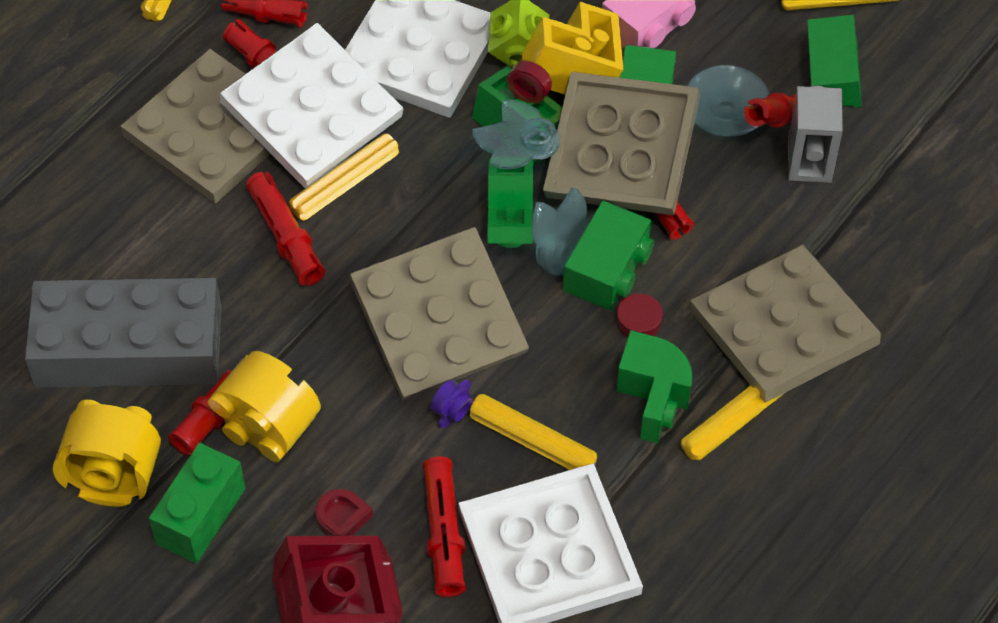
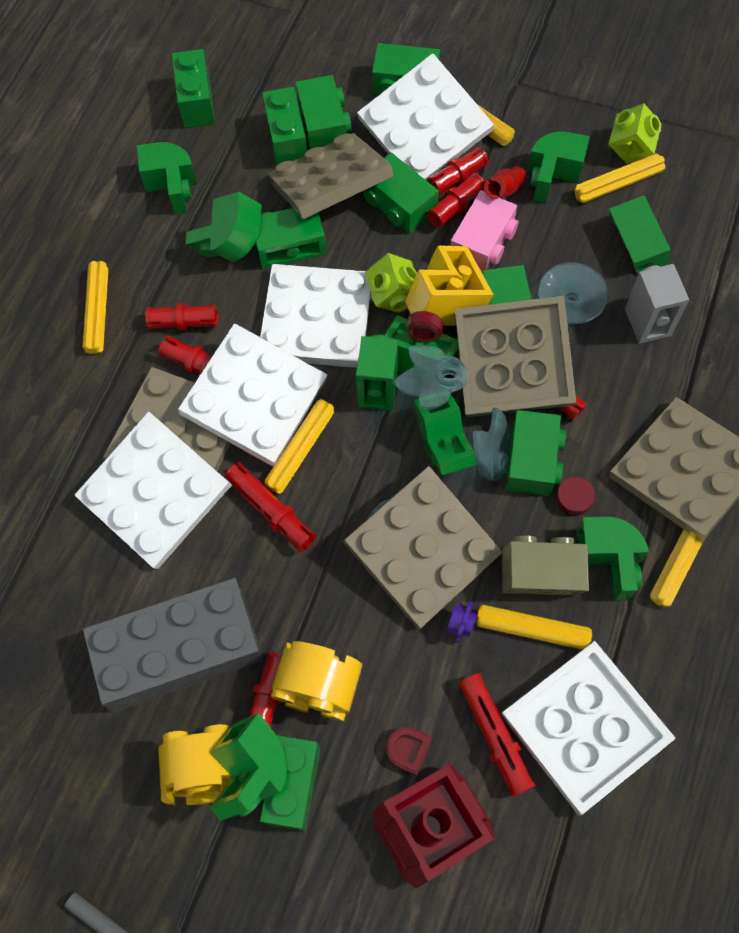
camera: 15 degrees left, 10 degrees up
red pin [744,93,796,128] -> none
none -> white plate [75,412,232,569]
none -> green brick [210,713,287,821]
none -> green brick [356,335,398,411]
none -> olive brick [502,536,589,596]

